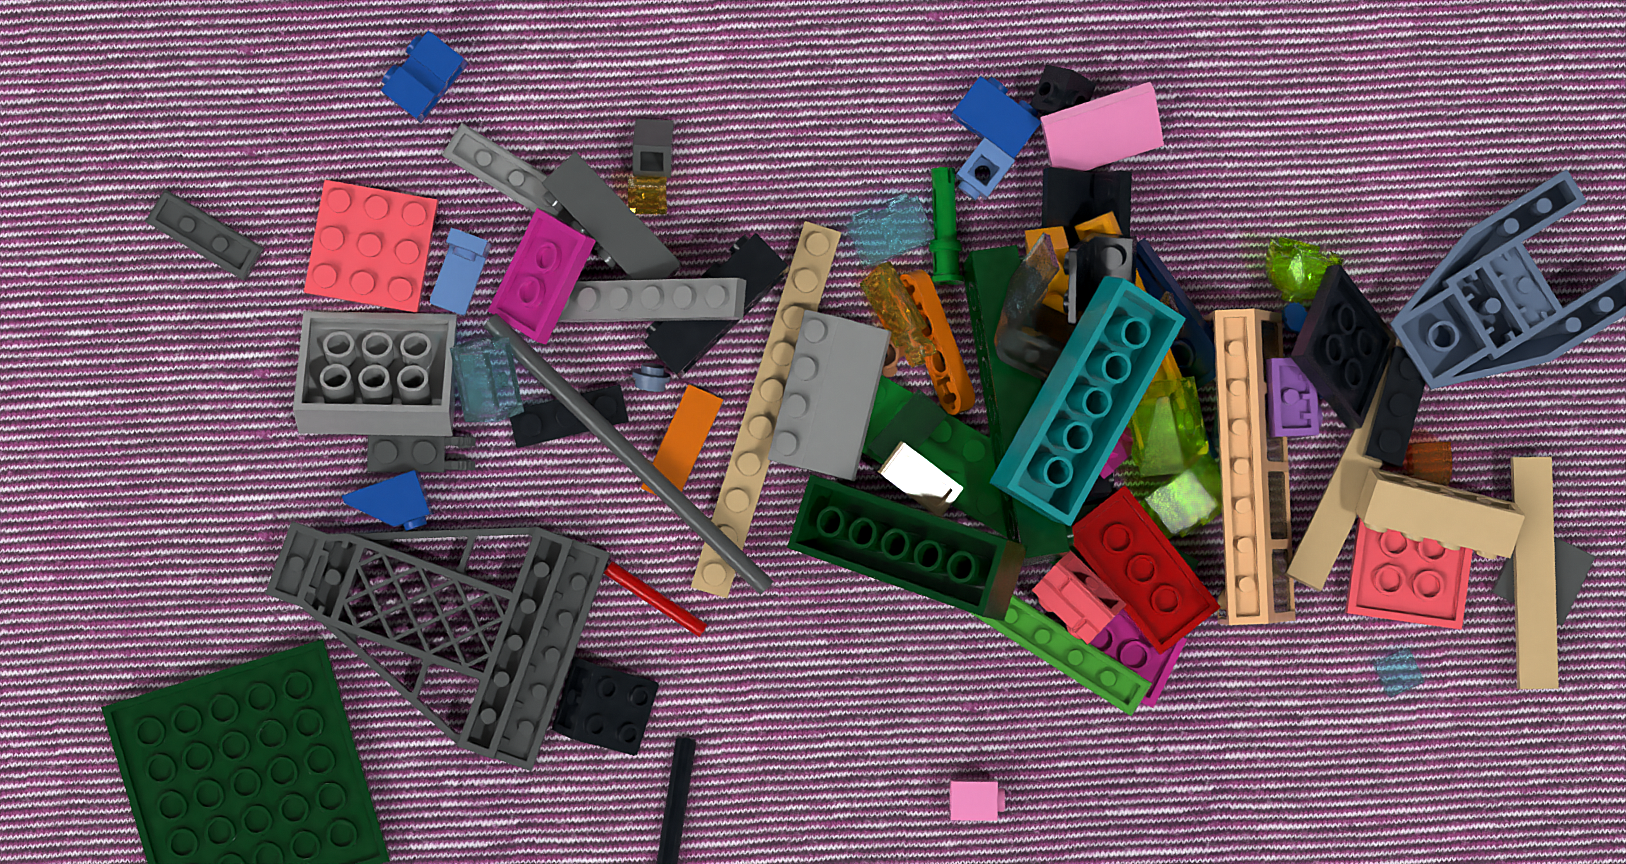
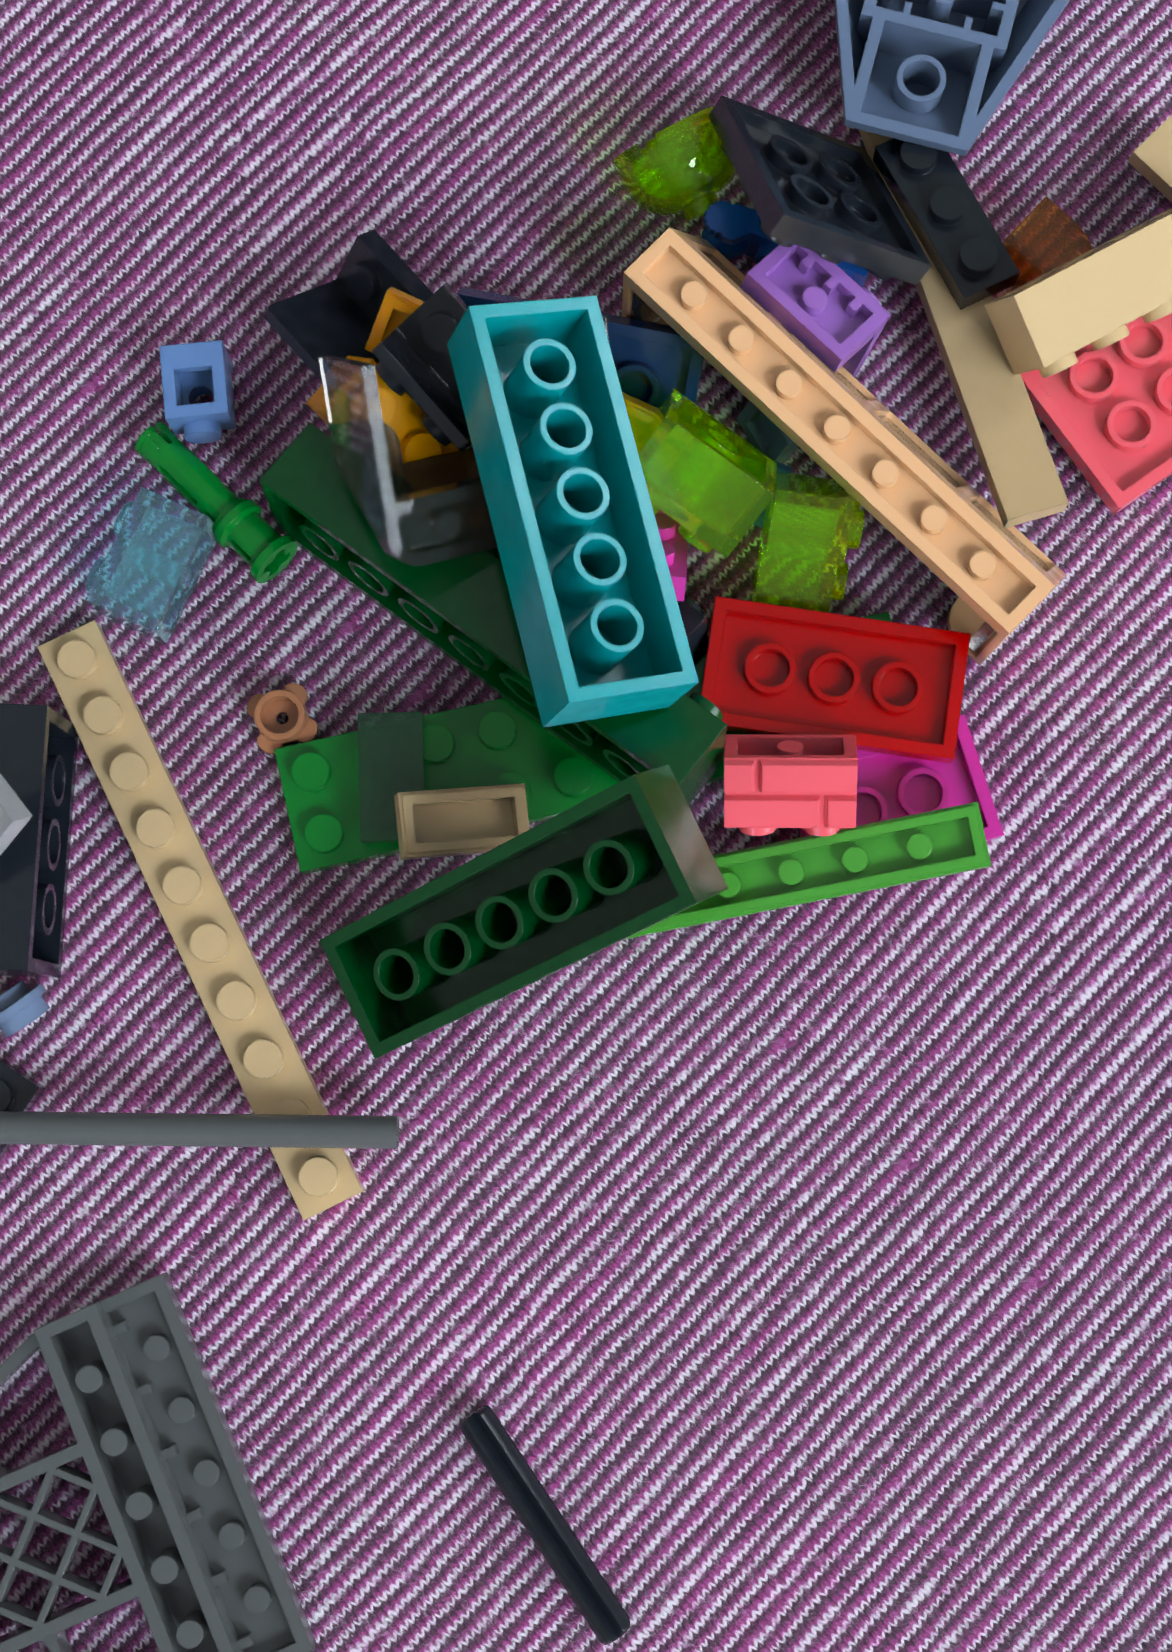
camera: 45 degrees left, 5 degrees down
black bracket [551,656,659,756] -> none
red bar [604,561,708,638] -> none
orange tile [641,384,724,496] -> none
light grey slope [767,310,892,482] -> none
clear yellow plate [860,261,936,368] -> none
orange beam [897,269,975,415] -> none
bright pink brick [949,779,1005,821] -> none
blue brick [951,76,1041,159] -> none
black brick [1030,64,1097,116] -> none
bright pink tile [1040,82,1164,172] -> none

